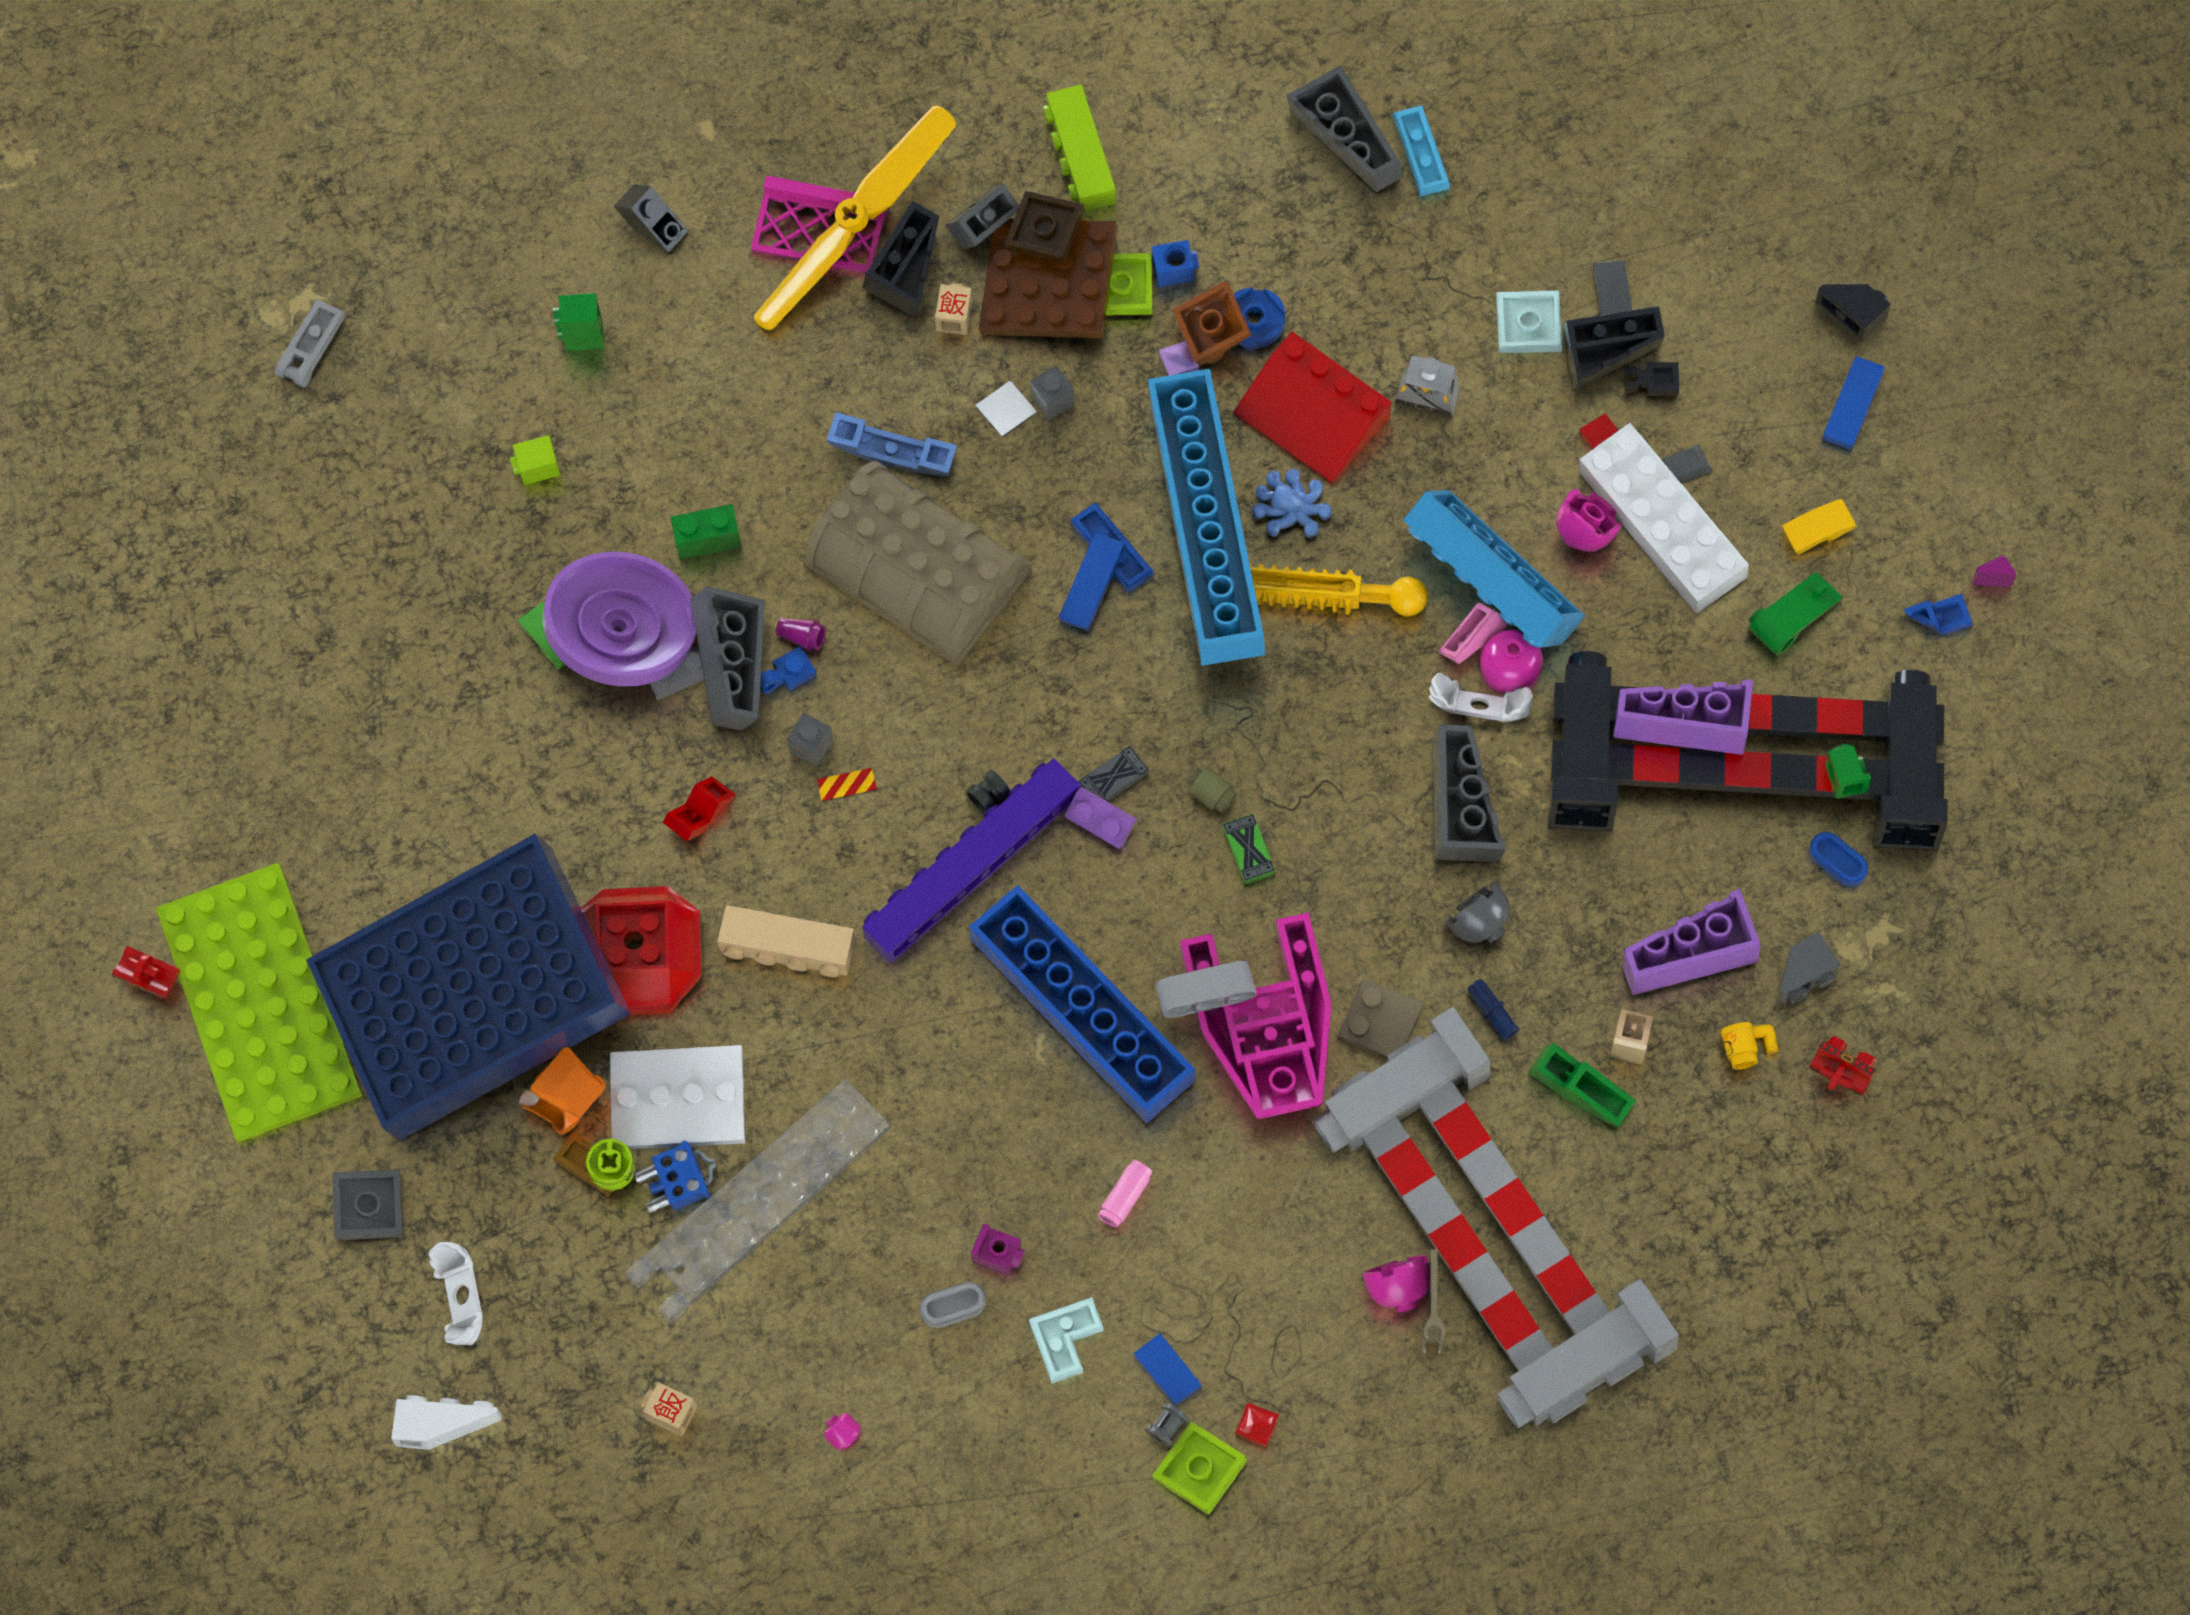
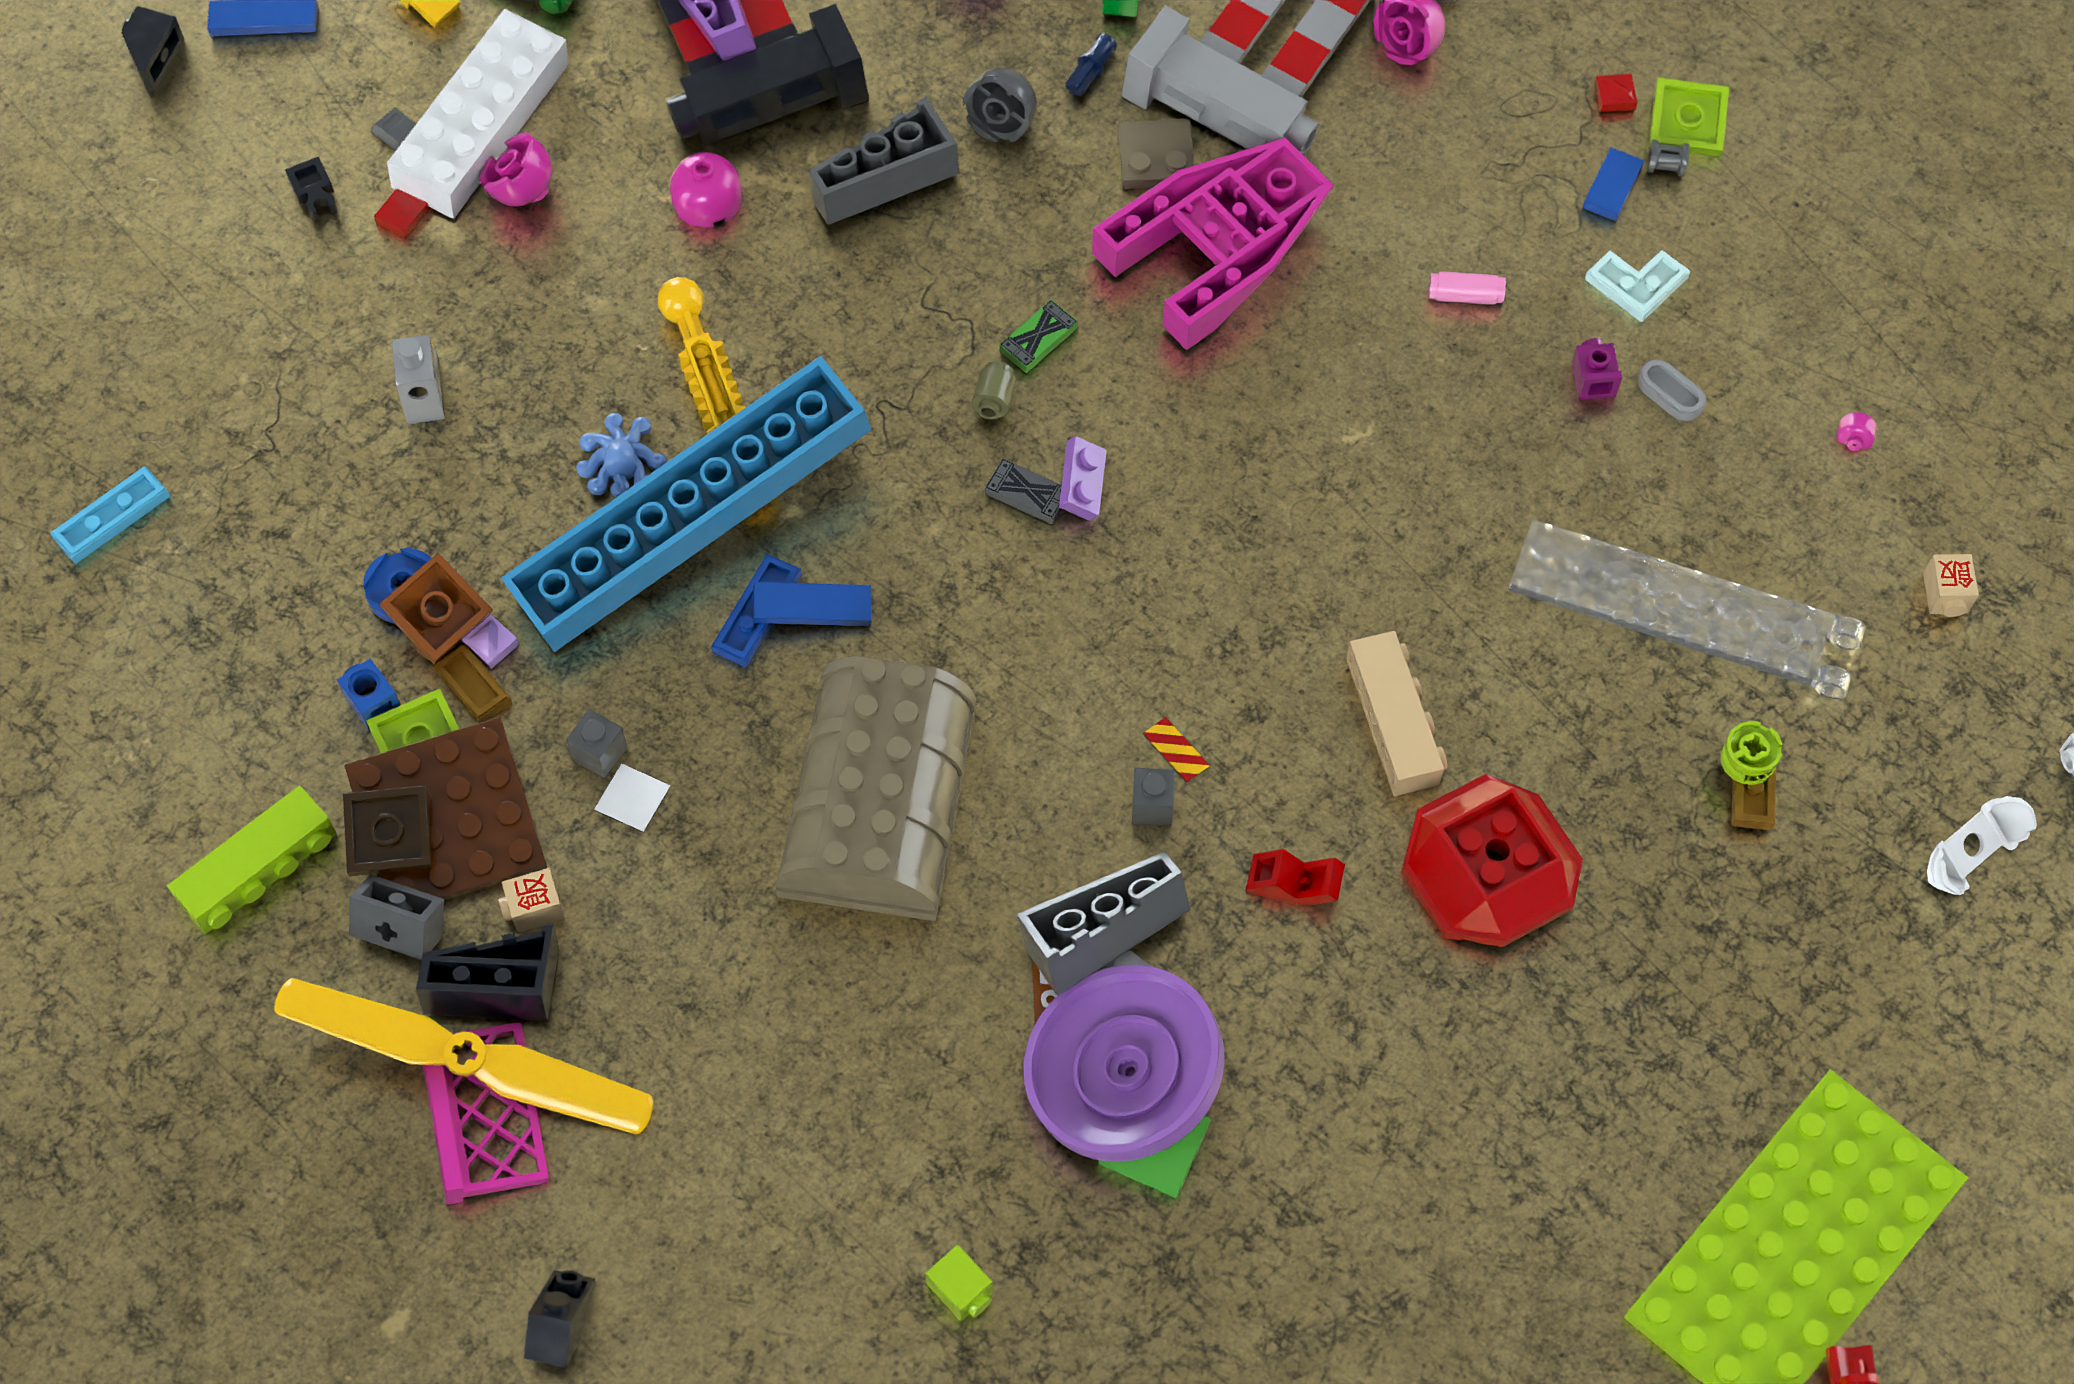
camera: 120 degrees left, 5 degrees down
dark blue container [306,834,631,1140] -> none
dark grey plate [332,1170,402,1240] -> none
orange piece [519,1047,606,1135] -> none
green brick [553,293,604,351] -> none
white plate [610,1045,745,1150] -> none
blue piece [634,1140,717,1213] -> none
green brick [670,504,742,560] -> none
blue plate [760,646,817,694] -> none
magenta cone [776,617,826,651] -> none
medium blue slope [827,412,957,476] -> none
dark purple brick [862,758,1080,964] -> none
pearl dark grey wheel [966,770,1010,814] -> none
blue brick [969,885,1195,1124] -> none
light grey beam [1156,961,1257,1018] -> none
red slope [1233,331,1391,485] -> none
dark grey wedge [1286,66,1403,192] -> none
dark azure brick [1403,490,1585,648] -> none
white piece [1429,673,1533,722] -> none
bright pink slope [1438,603,1508,664] -> none
light aqua tile [1496,291,1562,353] -> none
black wedge [1562,306,1665,391] -> none
dark grey tile [1593,260,1632,315] -> none
none -> pearl gold tile [432,644,512,723]

